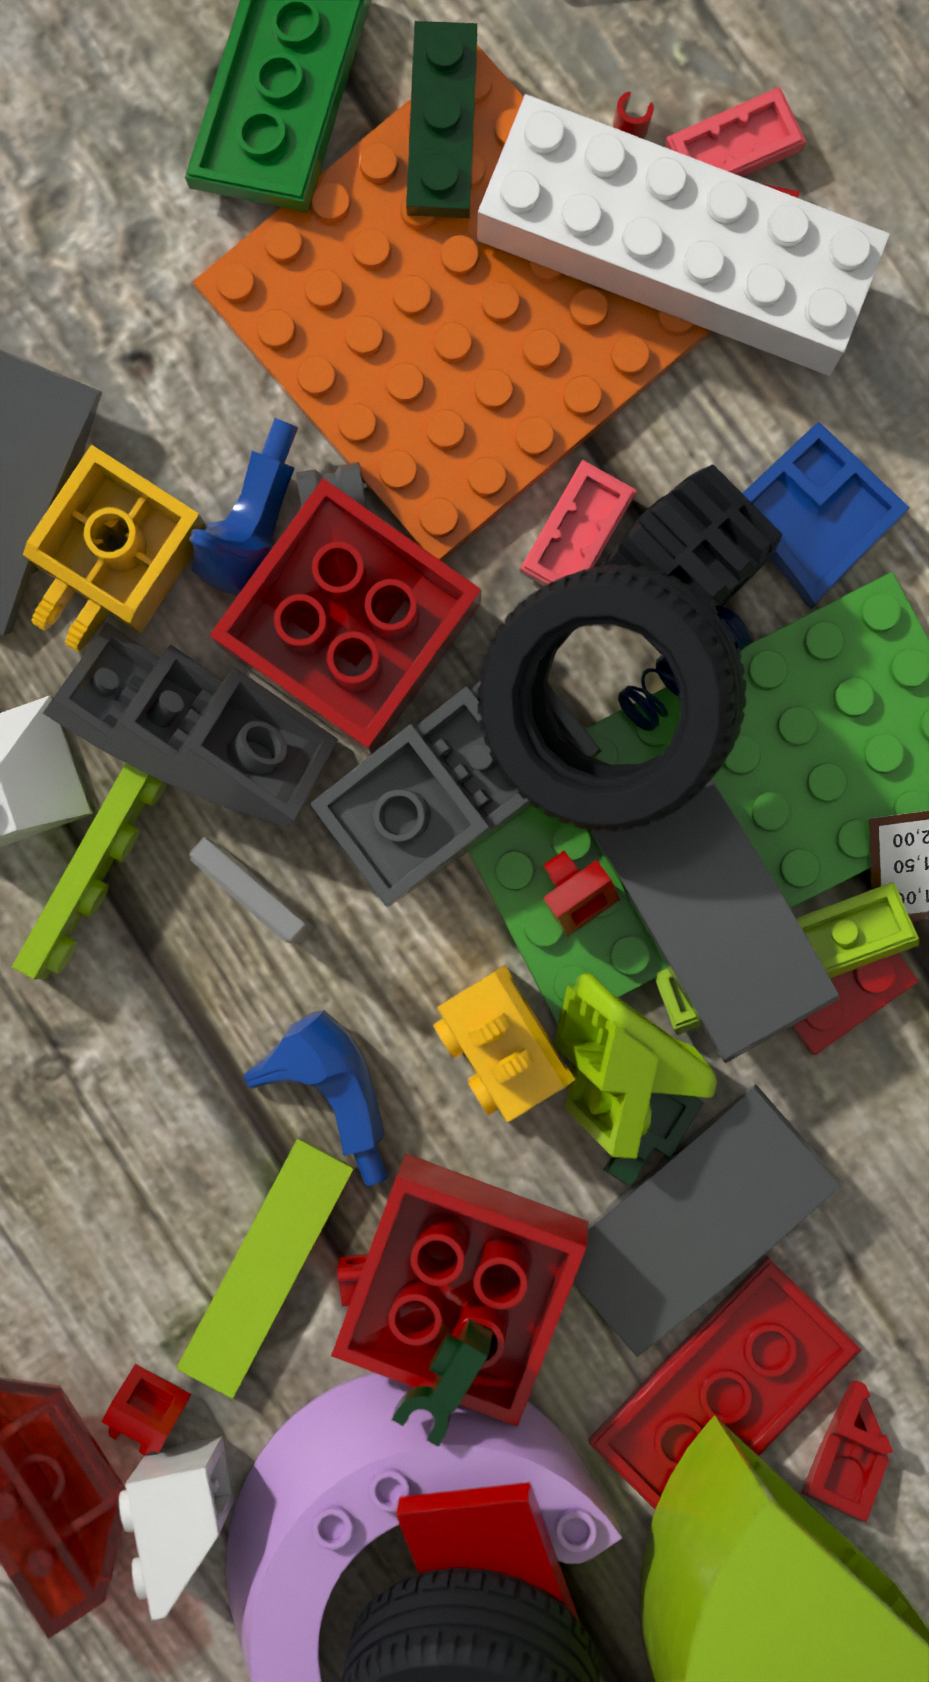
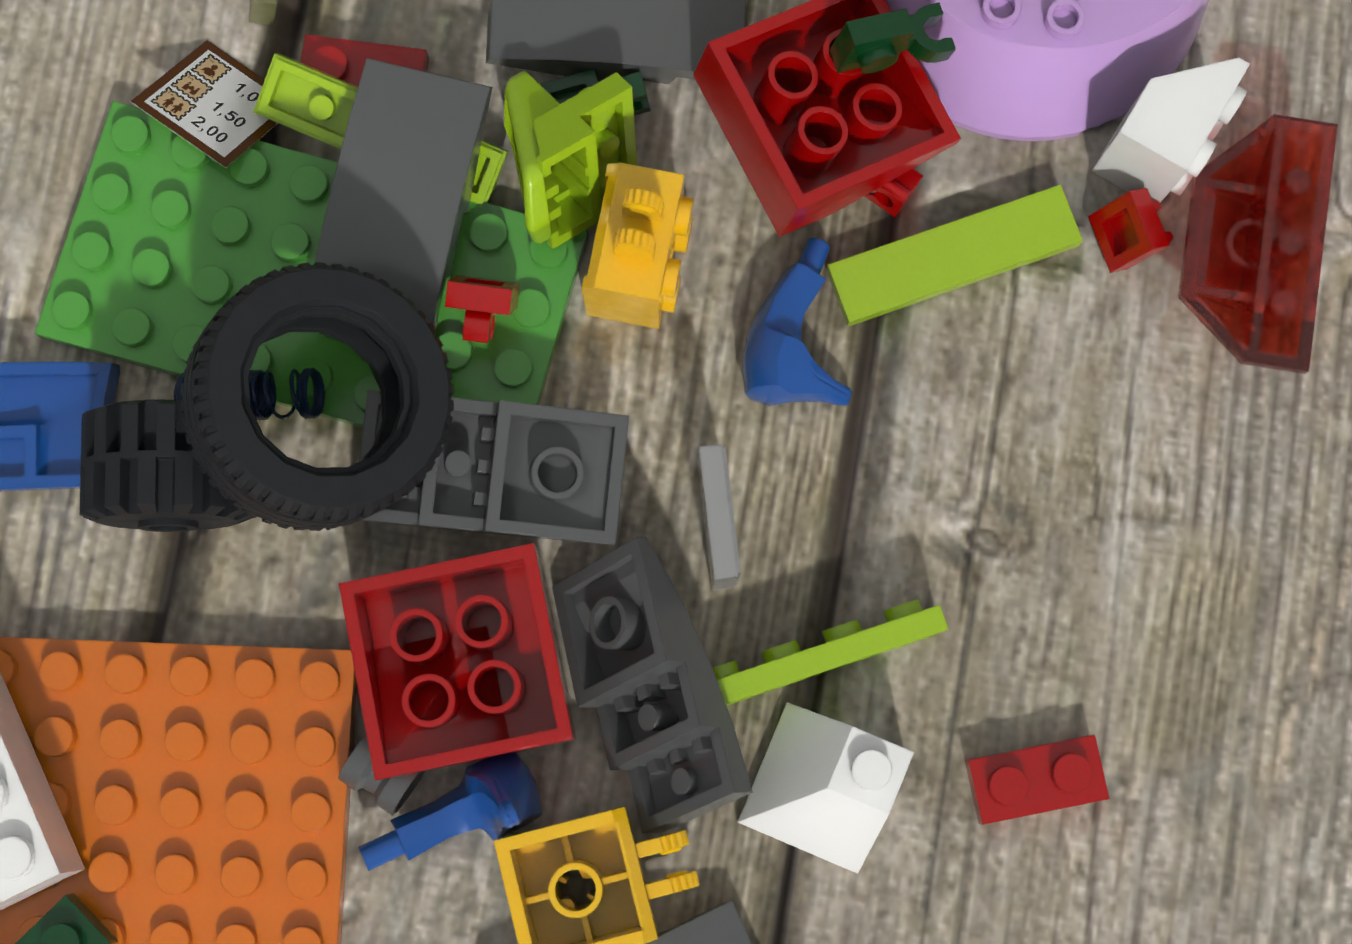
camera: 145 degrees left, 5 degrees down
coral plate [520,460,637,586] -> none

